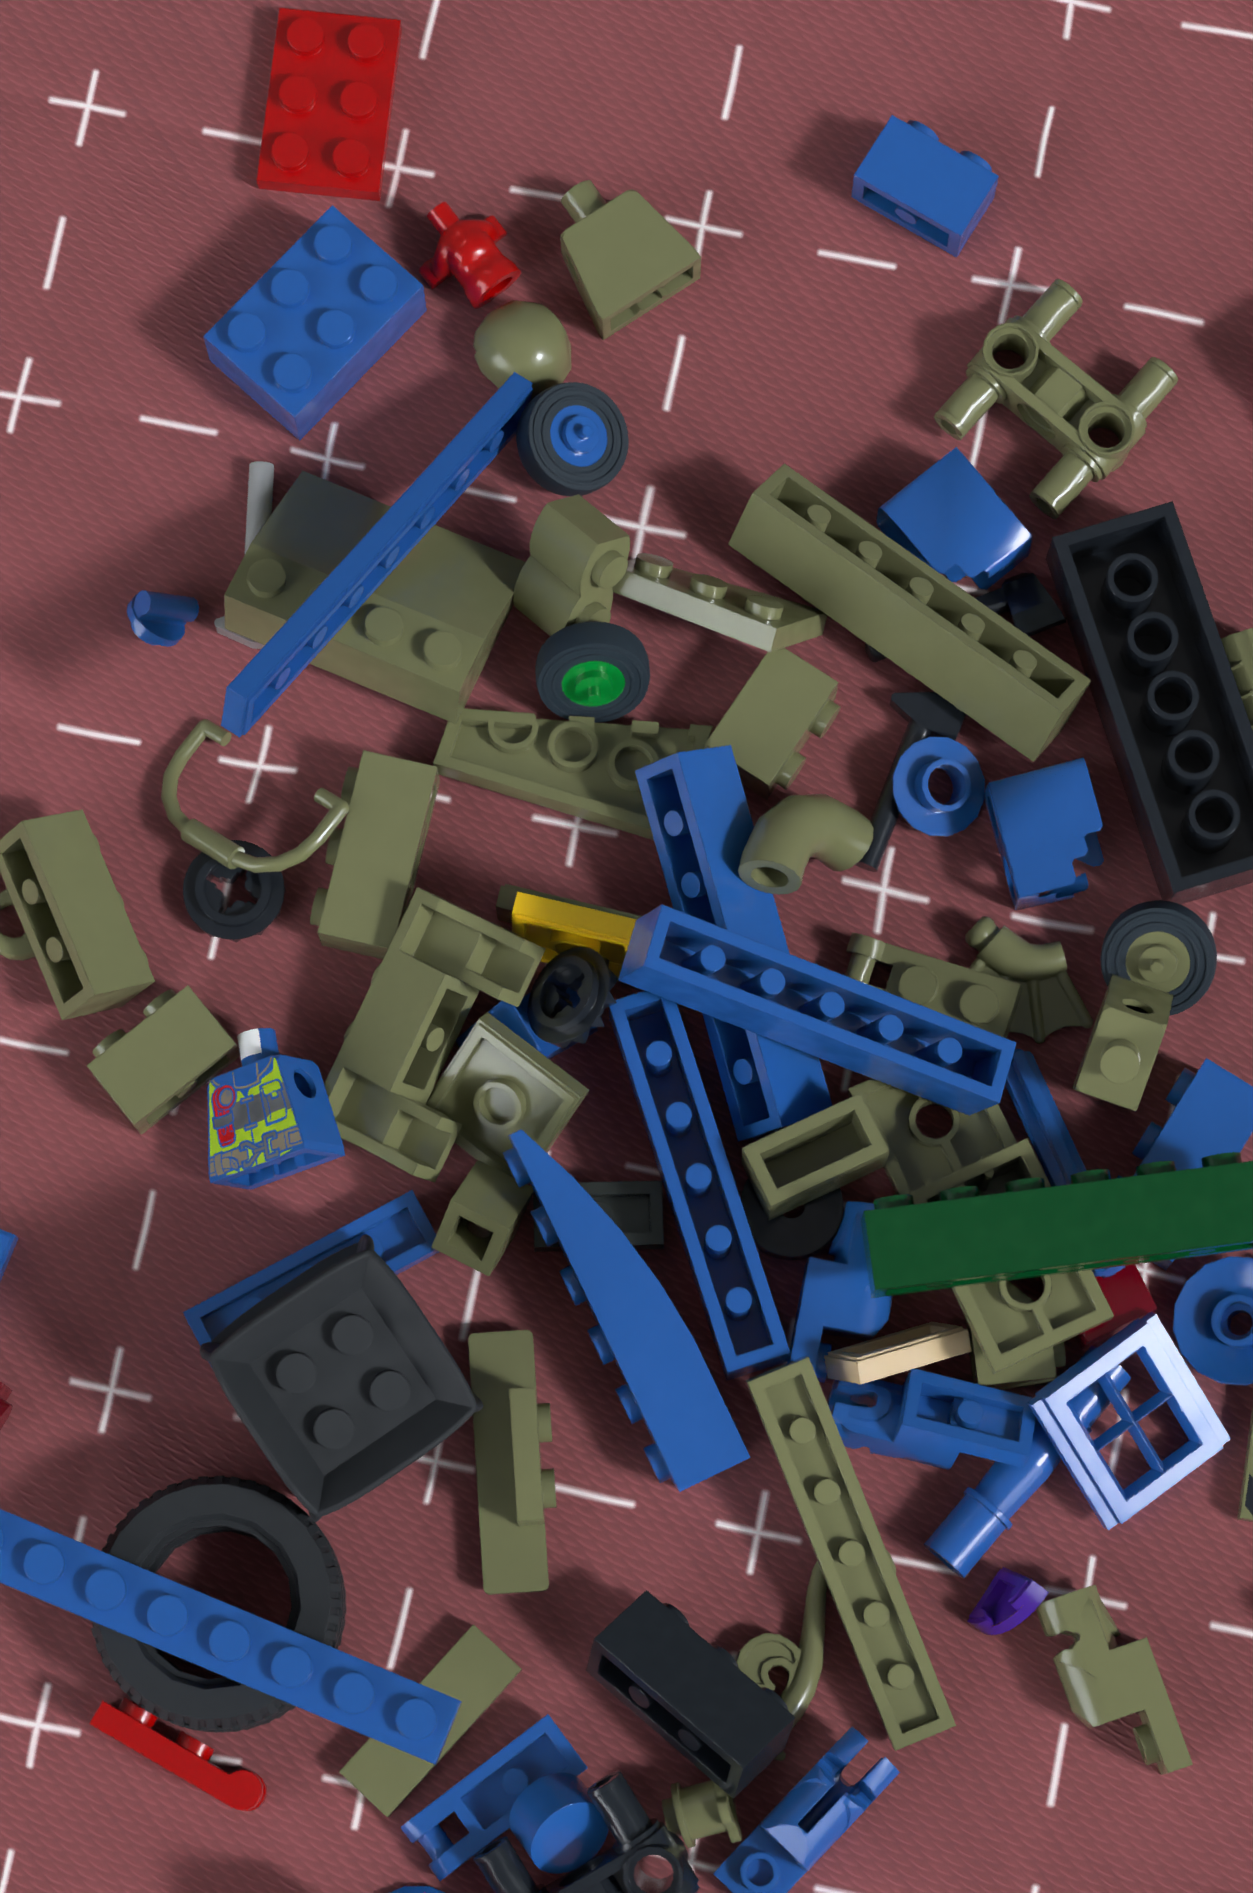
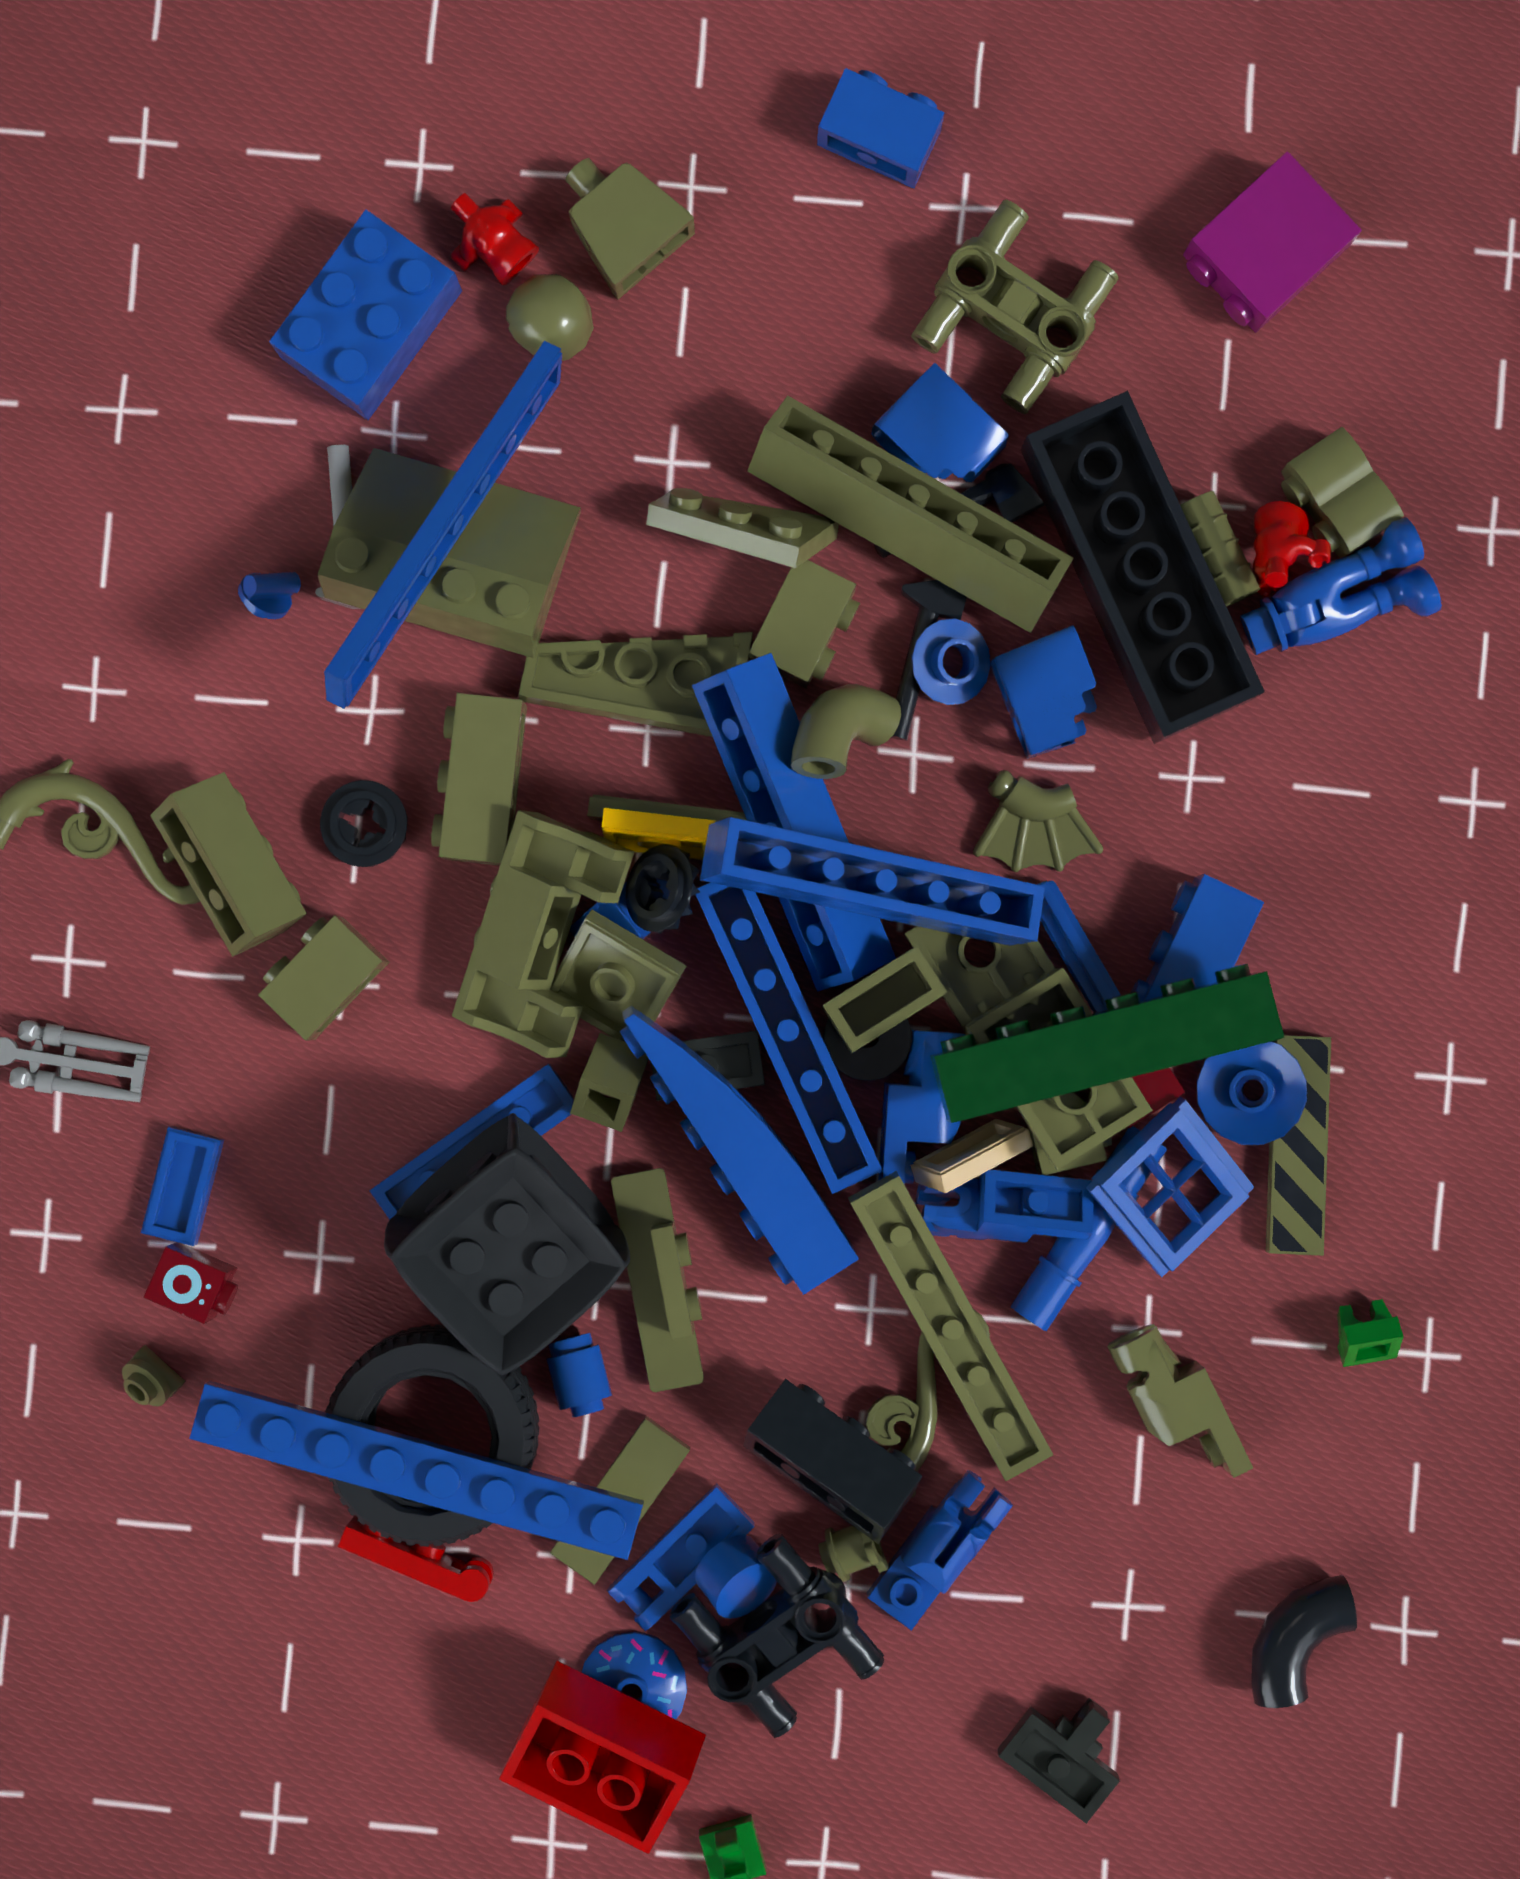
camera: 10 degrees left, 10 degrees up
olive piece [161,719,349,873] -> none
blue torso [207,1028,345,1190] -> none
red plate [257,8,402,201] -> none
olive brick [513,494,630,636] -> none
black wheel [516,382,629,496] -> none
black wheel [535,621,650,723] -> none
olive plate [845,933,1023,1039] -> none
dark purple tile [967,1567,1049,1635] -> none
olive torso [1072,974,1173,1111] -> none
black wheel [1100,900,1217,1016] -> none
none -> blue brick [546,1332,612,1418]

